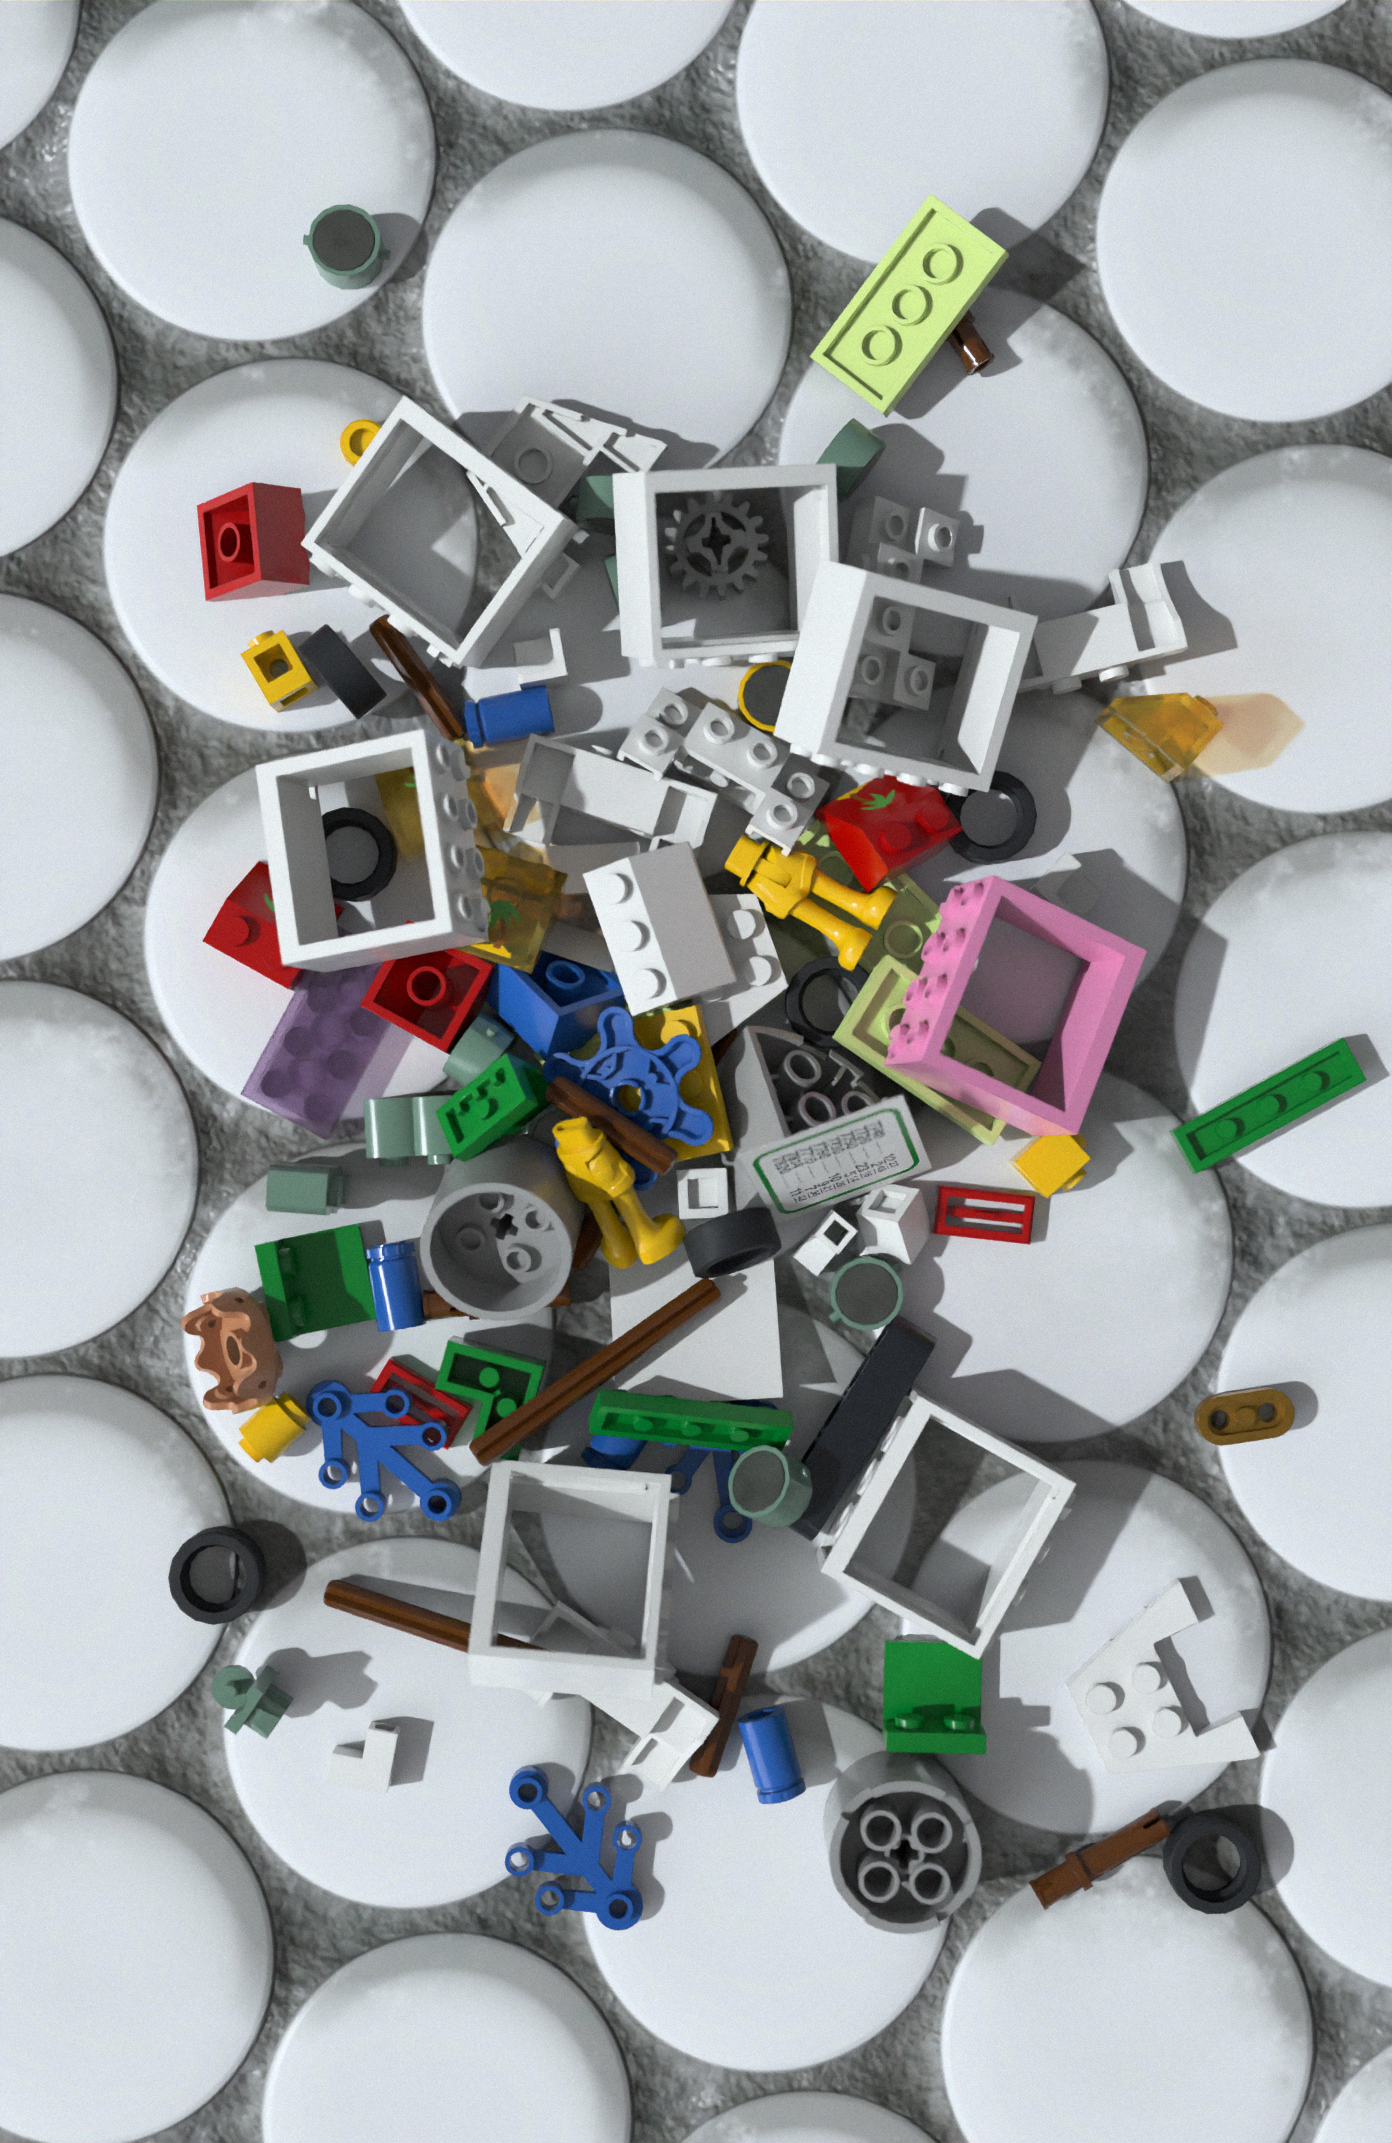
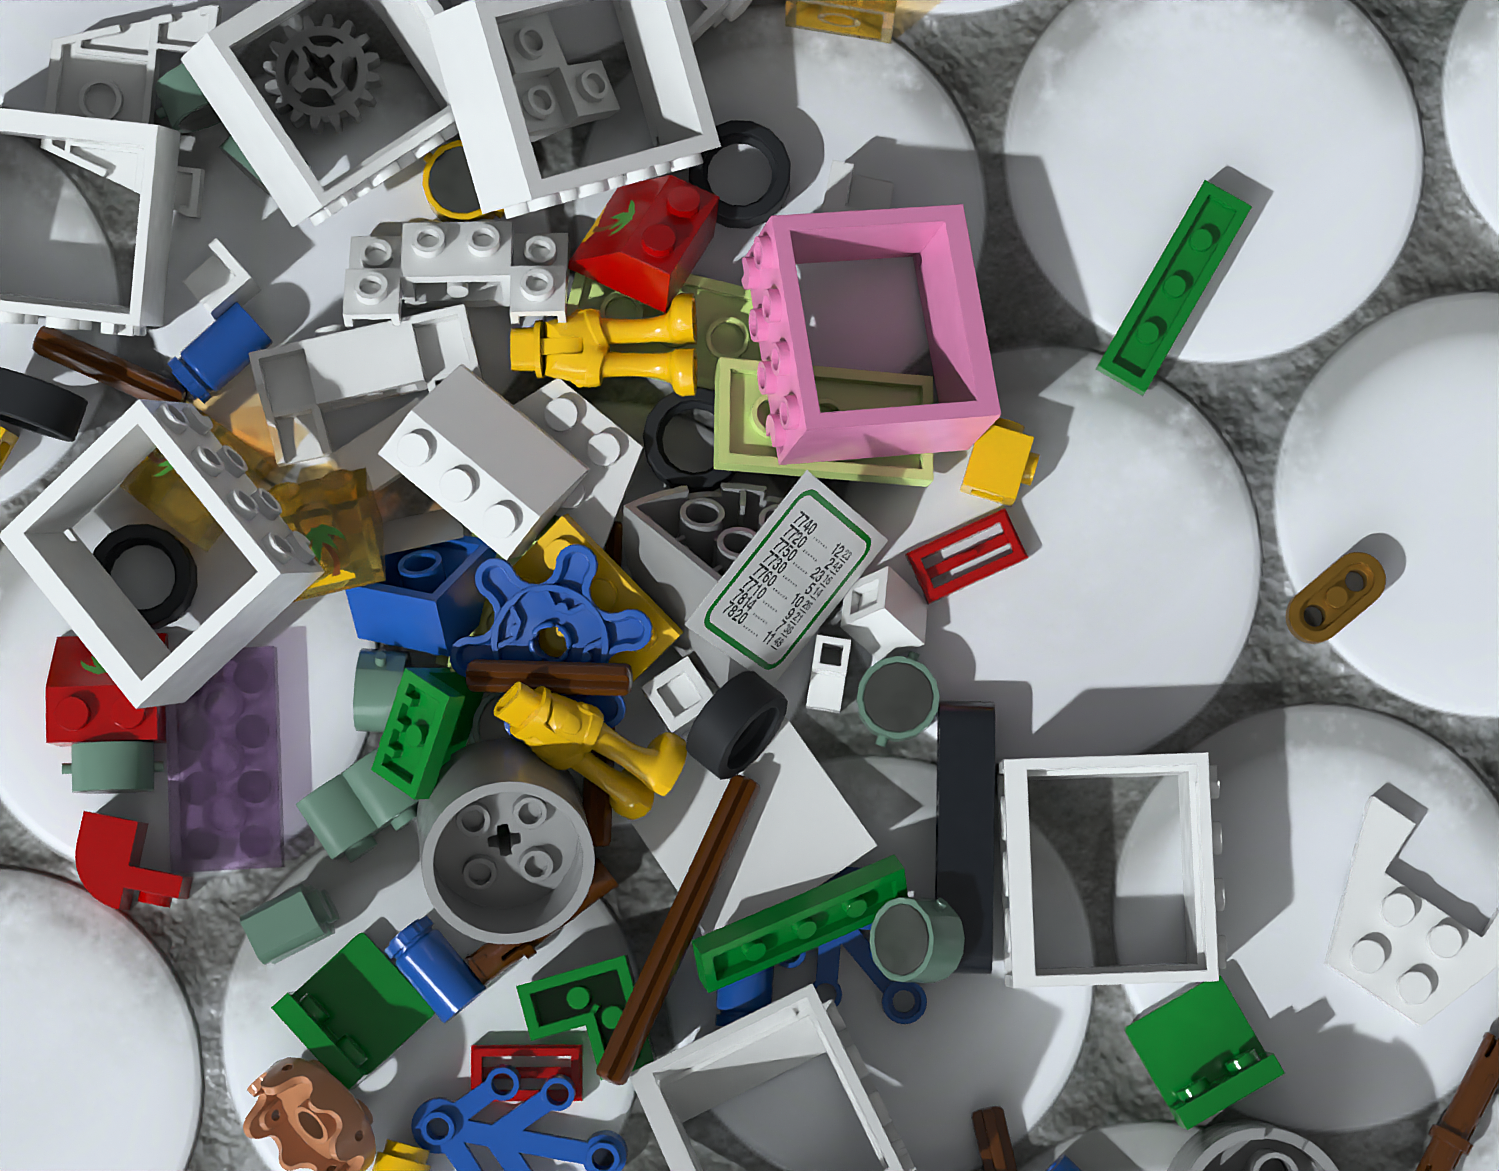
camera: 25 degrees left, 5 degrees down
red slope [360,920,495,1055] -> none
none -> sand green piece [62,741,164,794]
none -> red brick [75,811,193,910]

